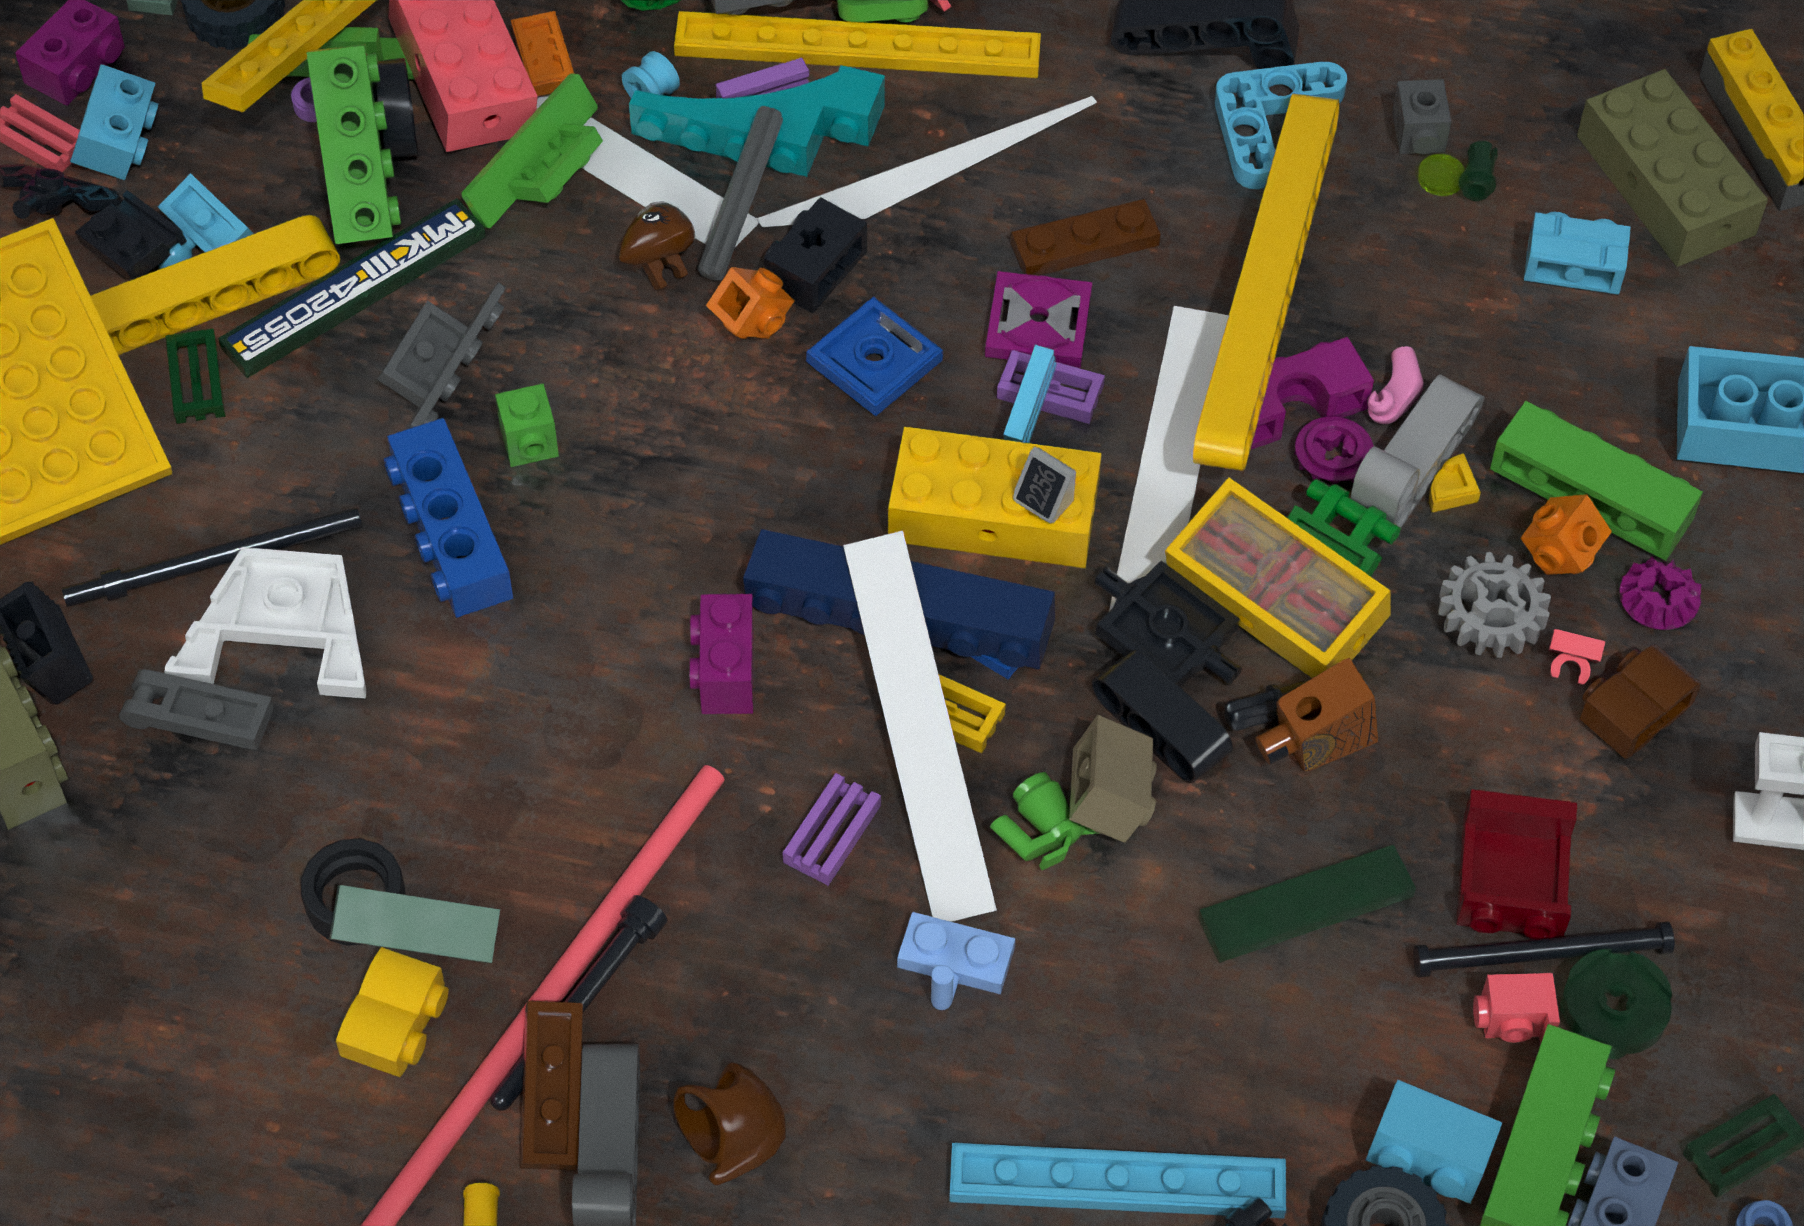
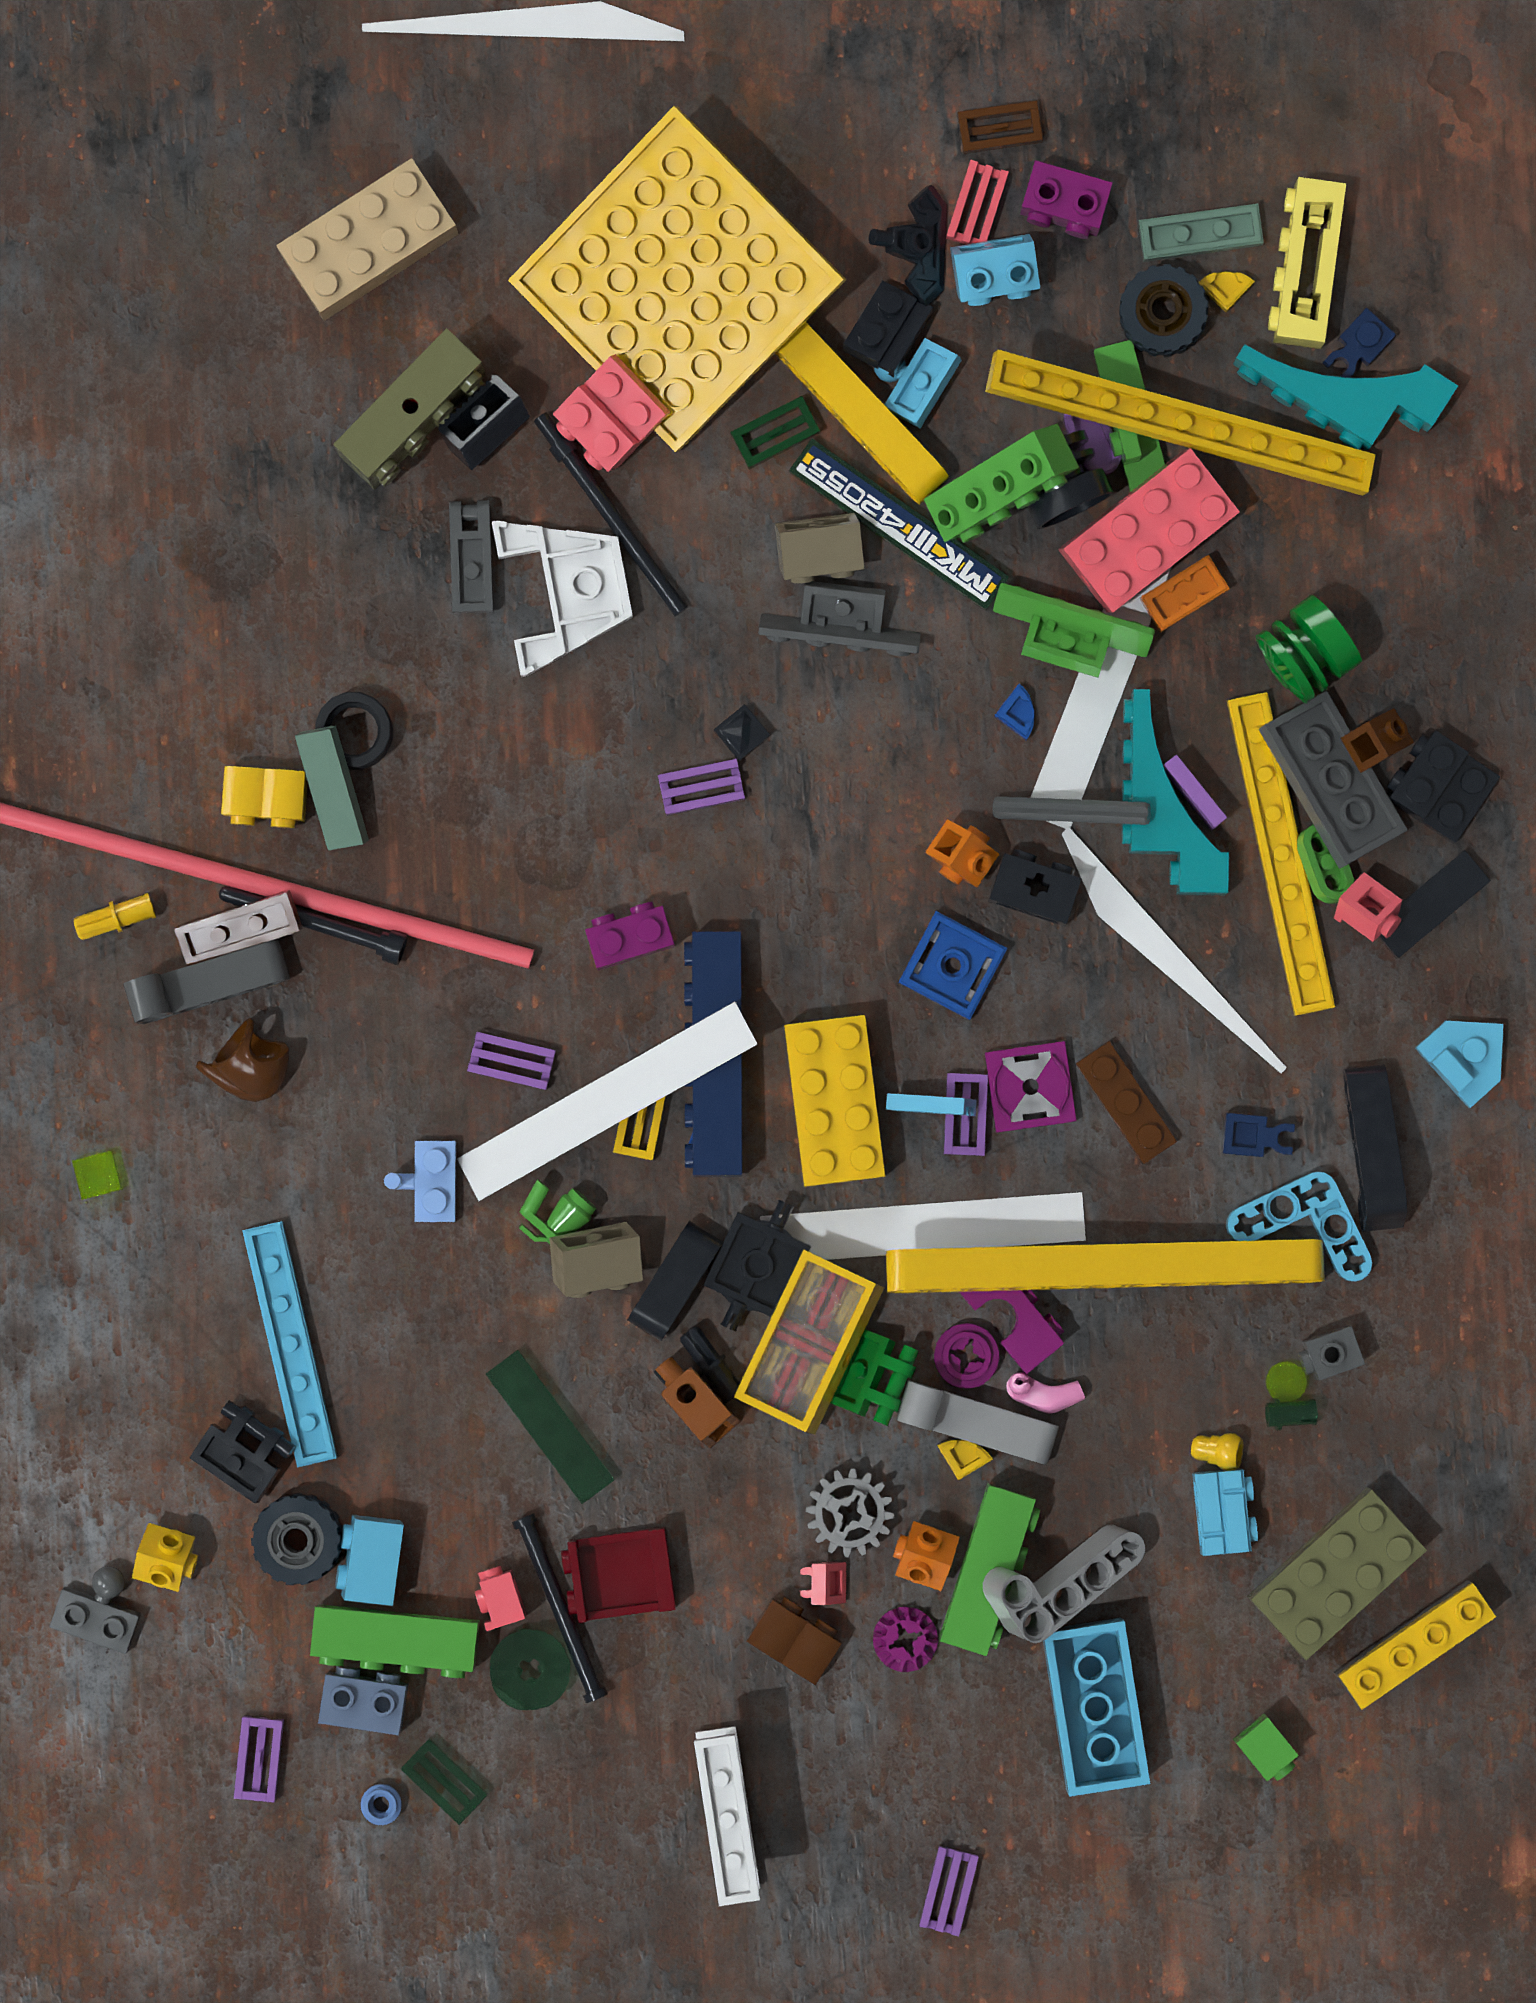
camera: 75 degrees right, 30 degrees up
blue brick [383,418,513,618] -> none
bright green brick [495,384,559,467] -> none
reddish brown piece [619,201,696,290] -> none
medium azure wheel [622,51,680,98] -> none
slope [1013,447,1076,523] -> none
none -> coral plate [553,354,670,472]
none -> medium lavender tile [658,759,745,816]
none -> black tile [714,704,770,762]
none -> dark tan brick [775,513,864,583]
none -> light grey beam [983,1525,1145,1643]
none -> blue tile [994,684,1035,741]
none -> yellow piece [1191,1433,1243,1471]
none -> dark blue plate [1222,1113,1295,1157]

